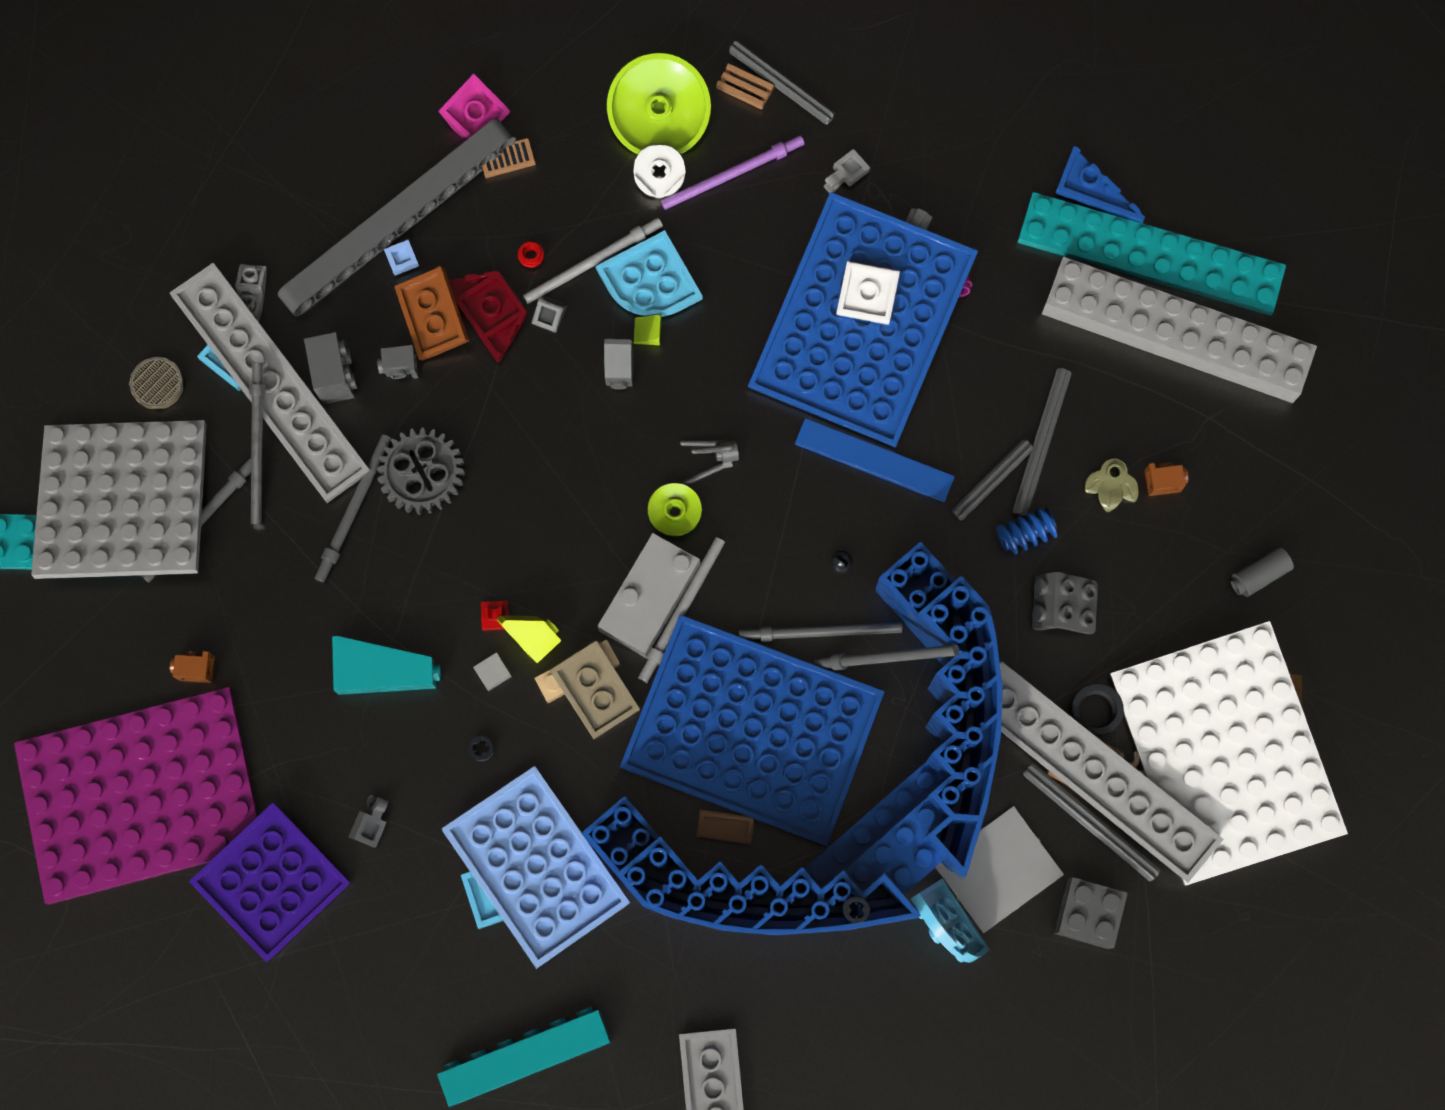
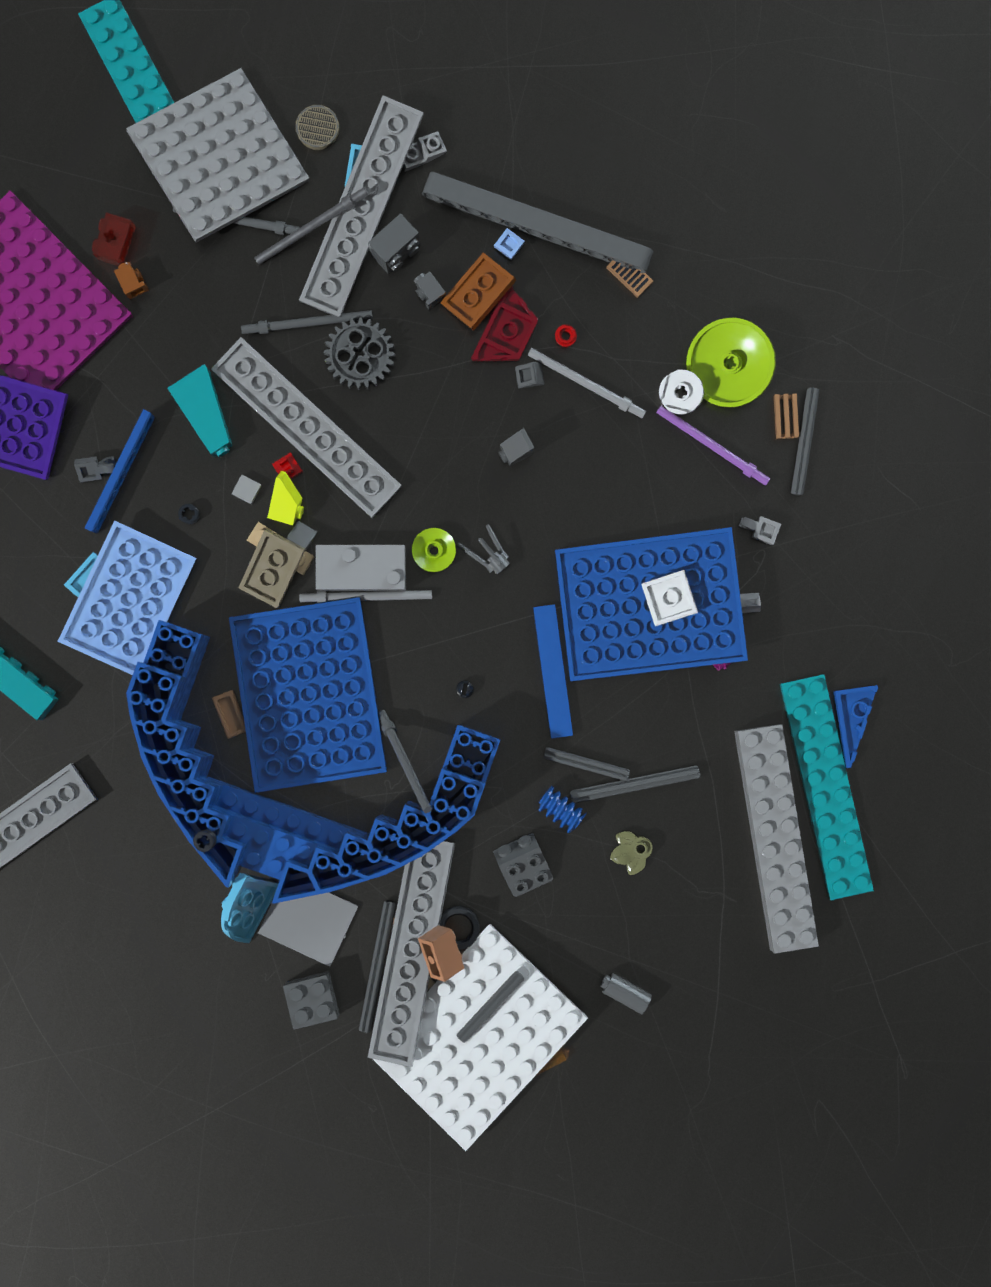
camera: 55 degrees right, 10 degrees up
dark pink slope [438,74,510,140] -> none
medium azure plate [596,230,703,317] -> none
lime slope [634,315,662,345] -> none
dark grey bar [739,622,902,642] -> none
dark orange brick [1144,462,1188,496] -> none
none -> blue tile [85,409,155,534]
none -> clear red brick [92,212,136,266]
none -> light grey plate [211,337,402,518]
none -> dark grey slope [286,521,318,551]
none -> nougat brick [418,925,464,982]
none -> dark grey axle [456,971,524,1043]

